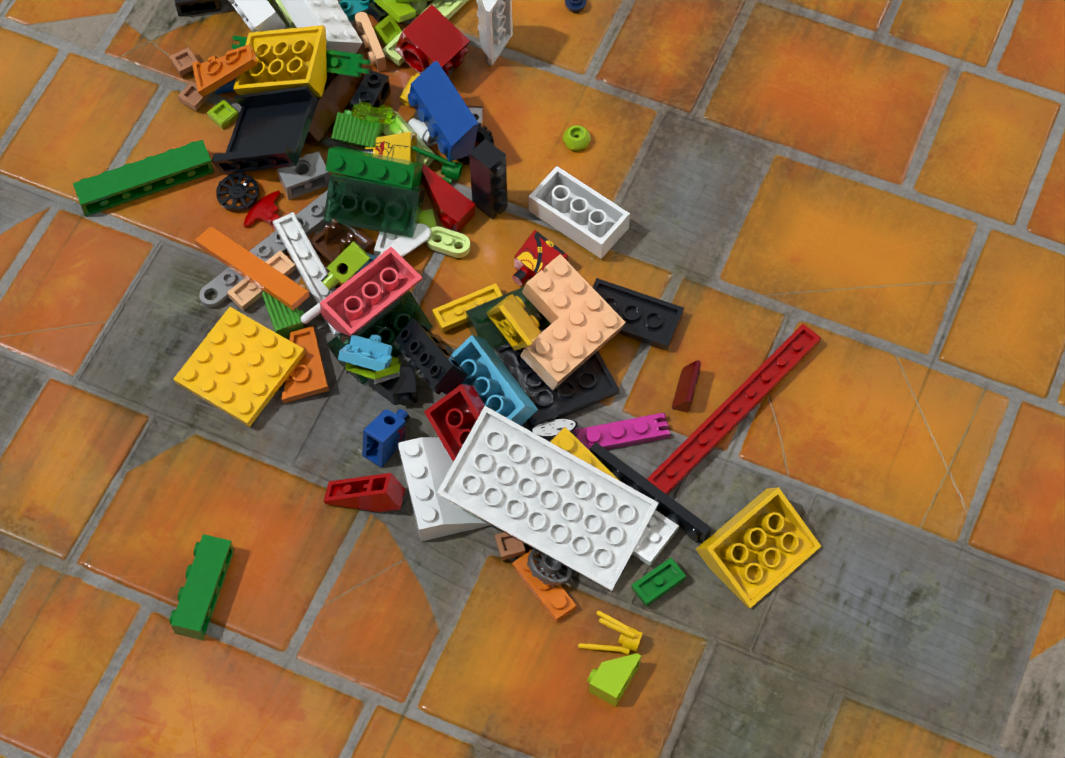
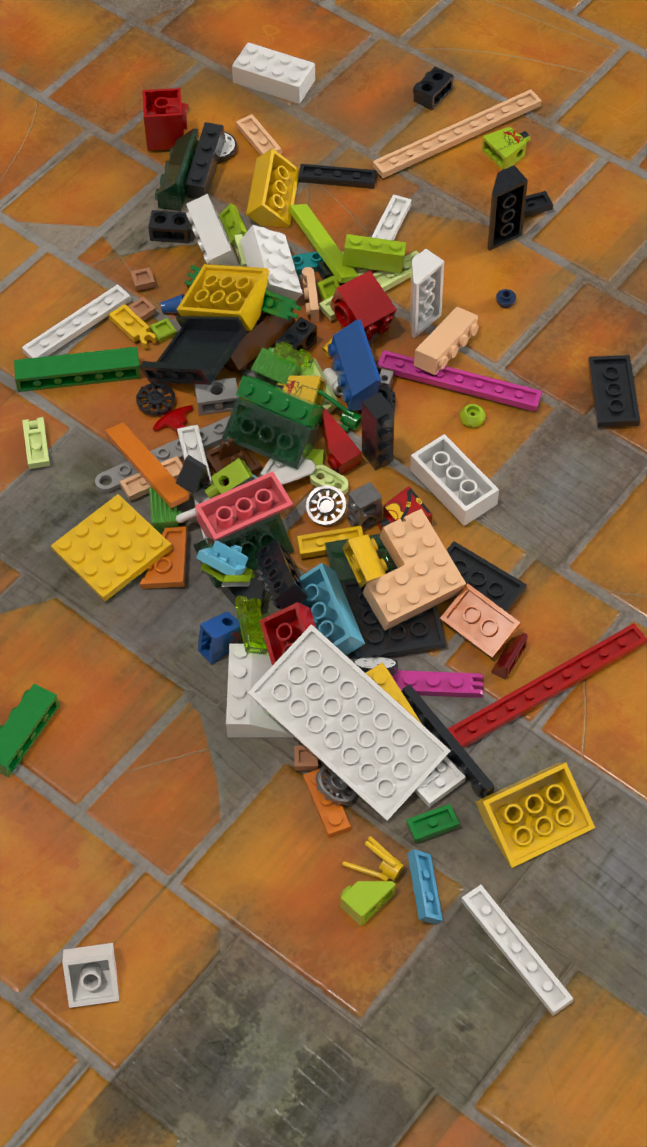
camera: 15 degrees right, 5 degrees down
orange wing [192,44,258,97] -> none
red slope [323,473,405,512] -> none
none -> white plate [22,284,131,358]
none -> yellowish green plate [22,417,50,469]
none -> yellow plate [109,304,156,349]
none -> black slope [176,455,210,494]
none -> clear neon green plate [235,595,268,655]
none -> wheel [306,485,347,526]
none -> flat silver brick [347,482,382,531]
none -> dark pink plate [377,350,542,412]
none -> dark azure plate [407,849,443,925]
none -> light nougat brick [414,307,479,375]
none -> orange plate [440,584,521,660]
none -> white plate [461,885,573,1016]
none -> black plate [588,355,640,428]

